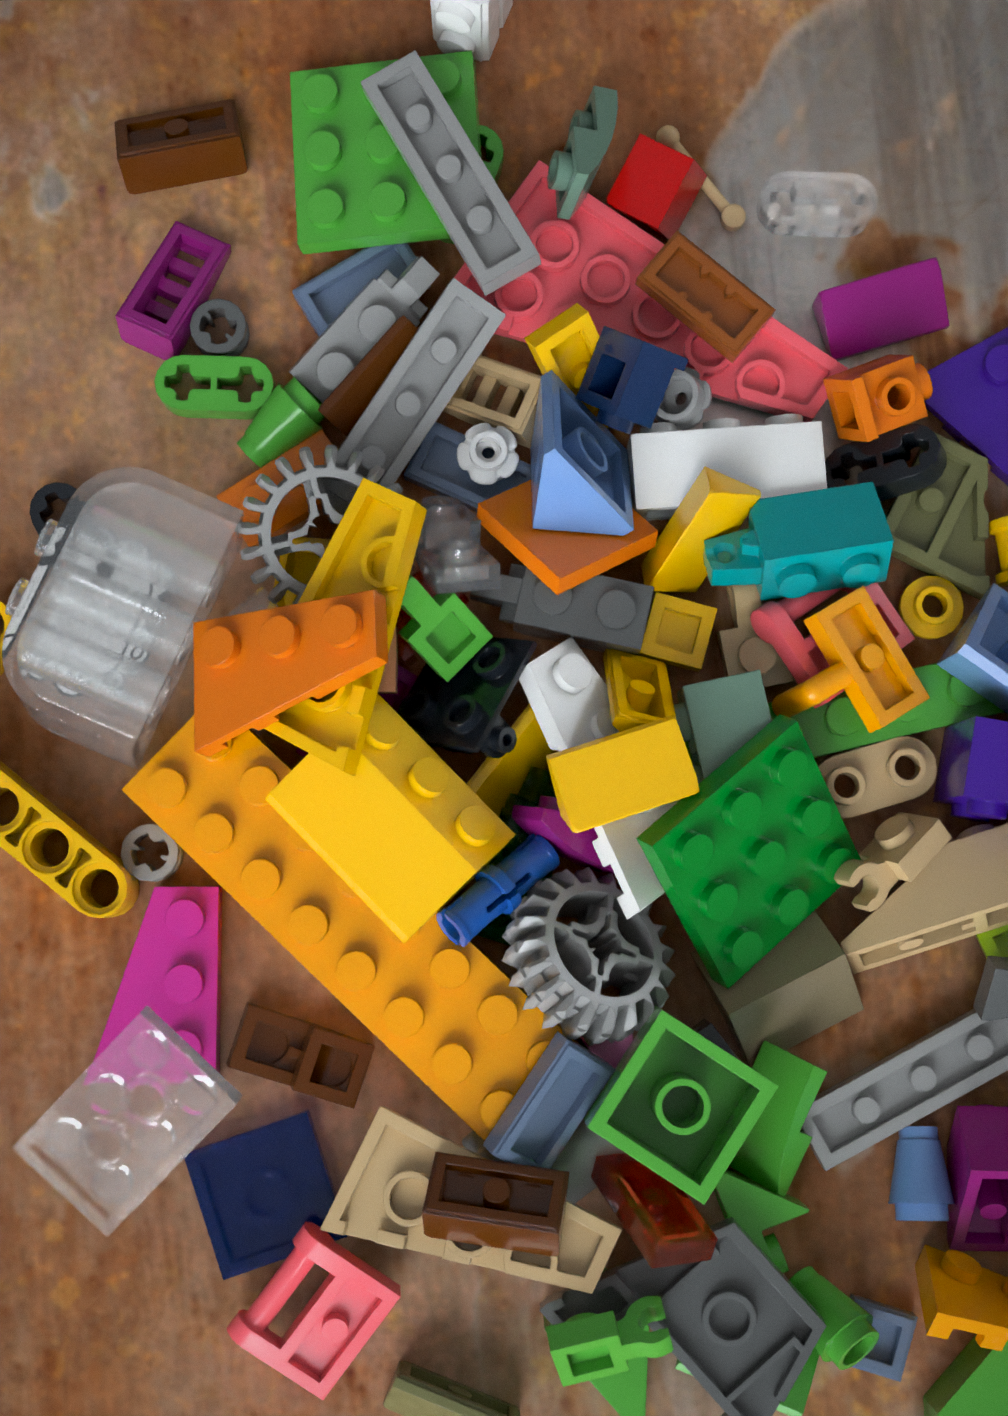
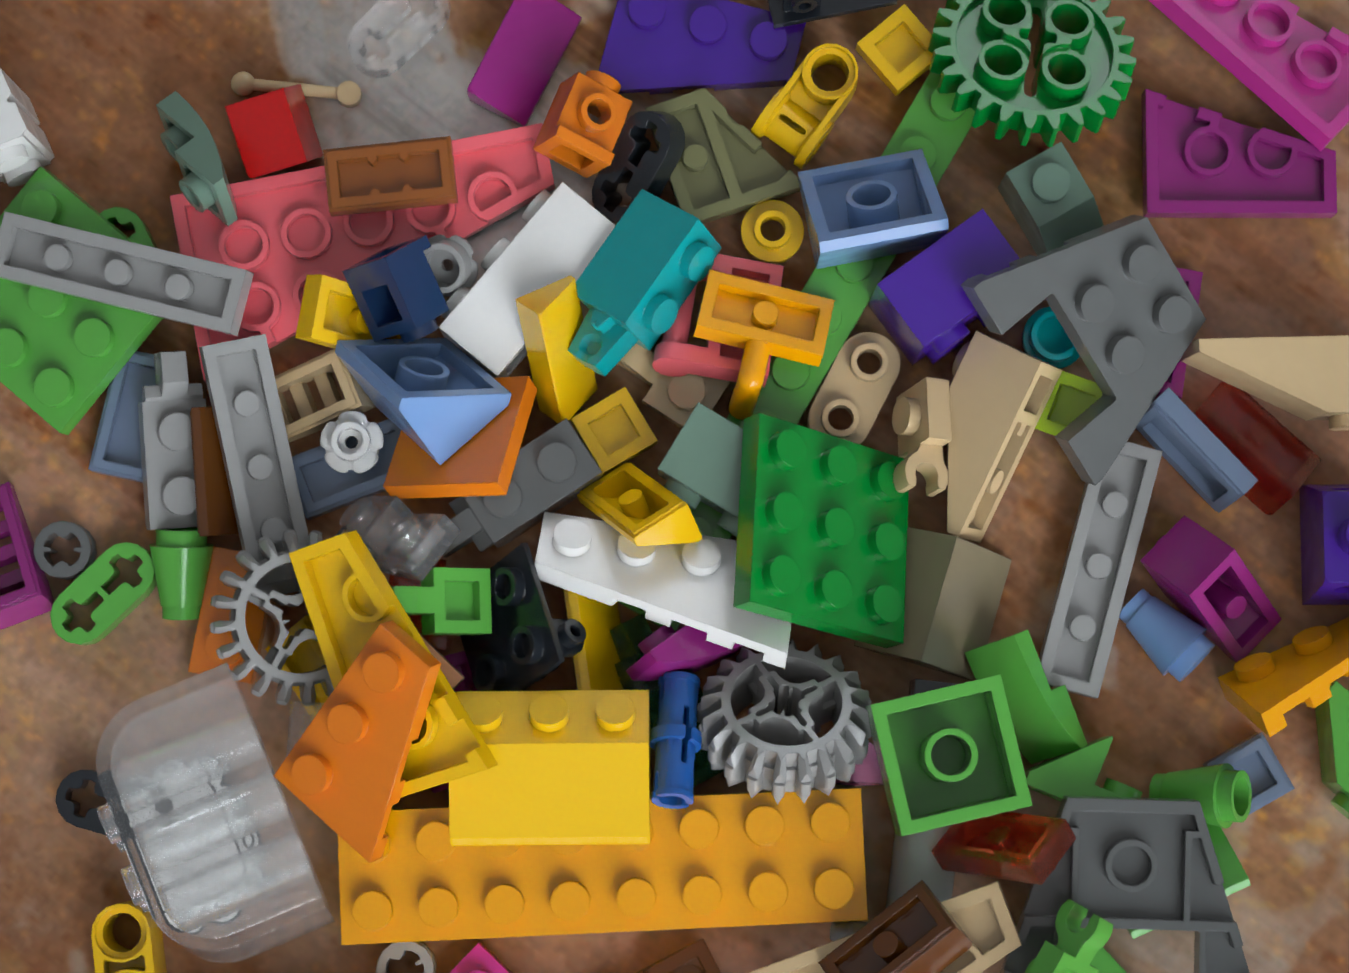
camera: 45 degrees left, 0 degrees up
sand blue tile [483,1031,616,1169] -> none
yellow slope [546,715,700,833] -> none

